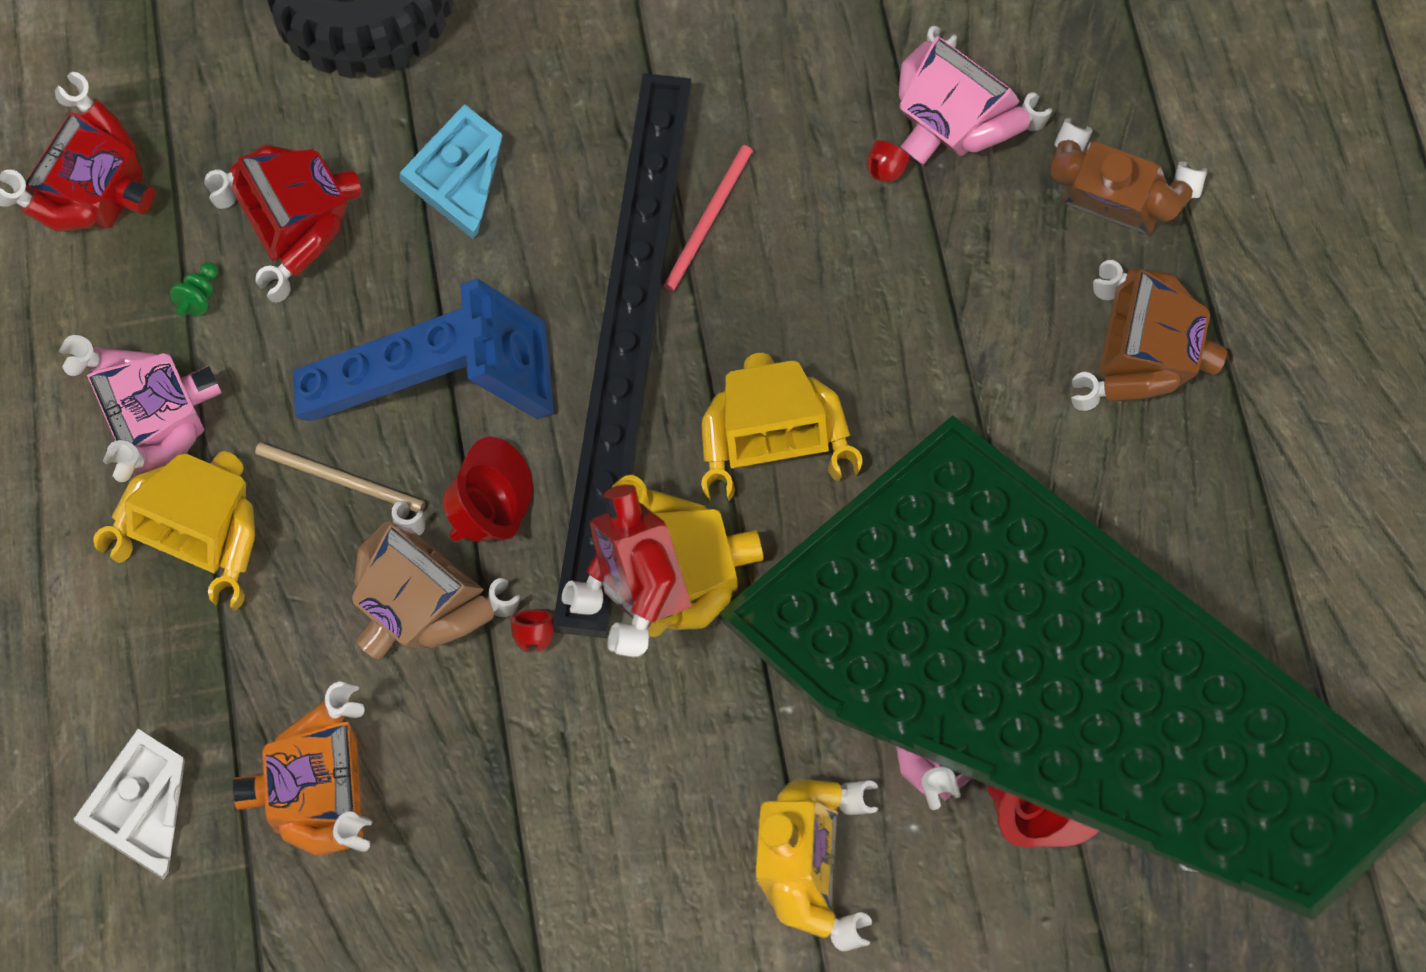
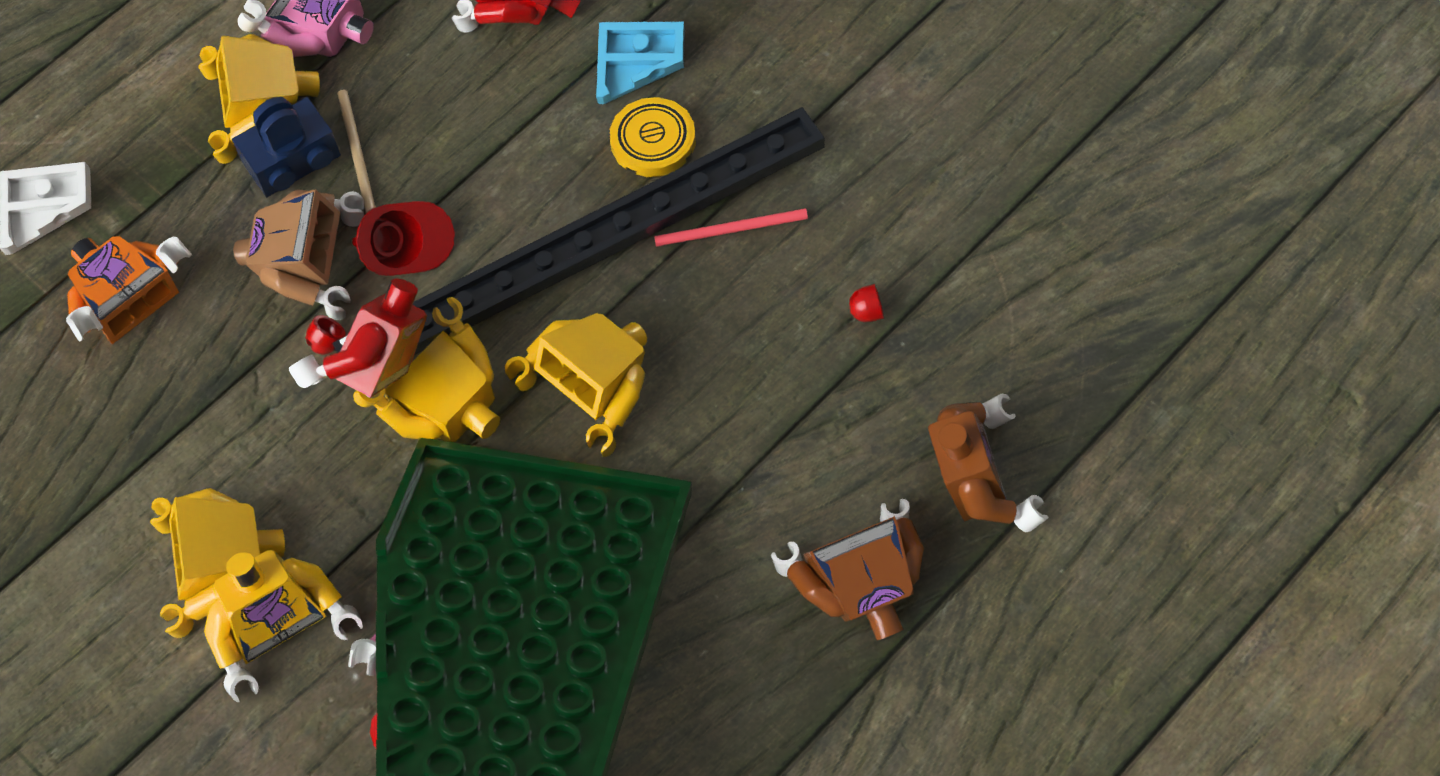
camera: 55 degrees right, 5 degrees down
blue bracket [293,278,554,421] -> none
bright pink torso [898,26,1052,165] -> none
none -> yellow torso [150,488,285,638]
none -> dark blue brick [232,97,341,198]
none -> yellow tile [610,97,696,177]

